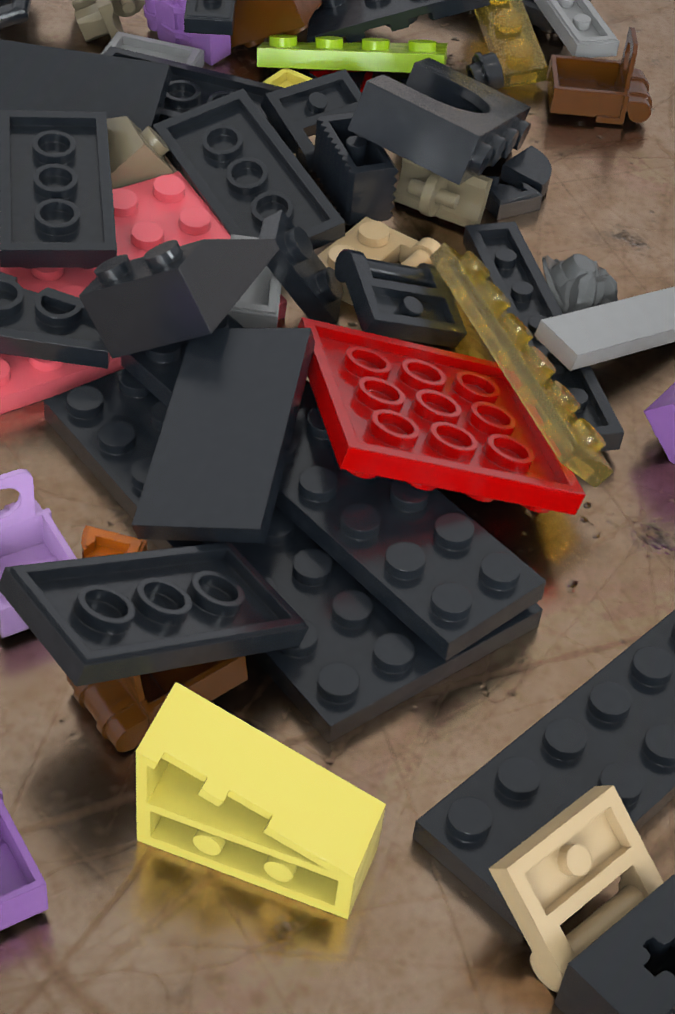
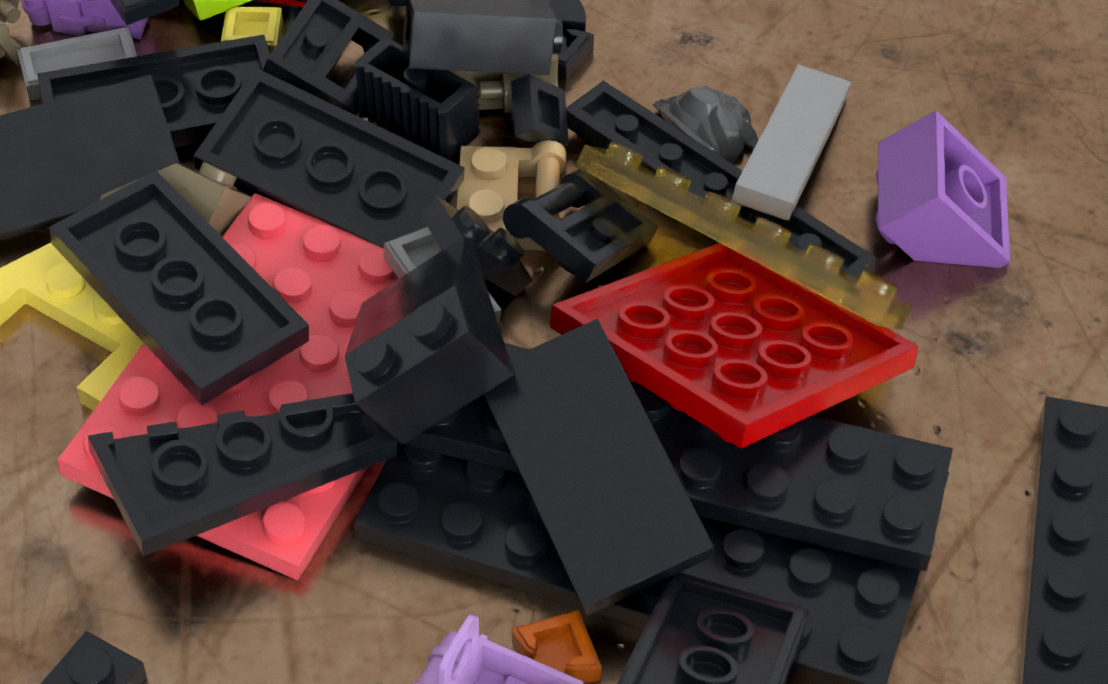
camera: 30 degrees left, 5 degrees up
none -> black plate [511,74,569,146]

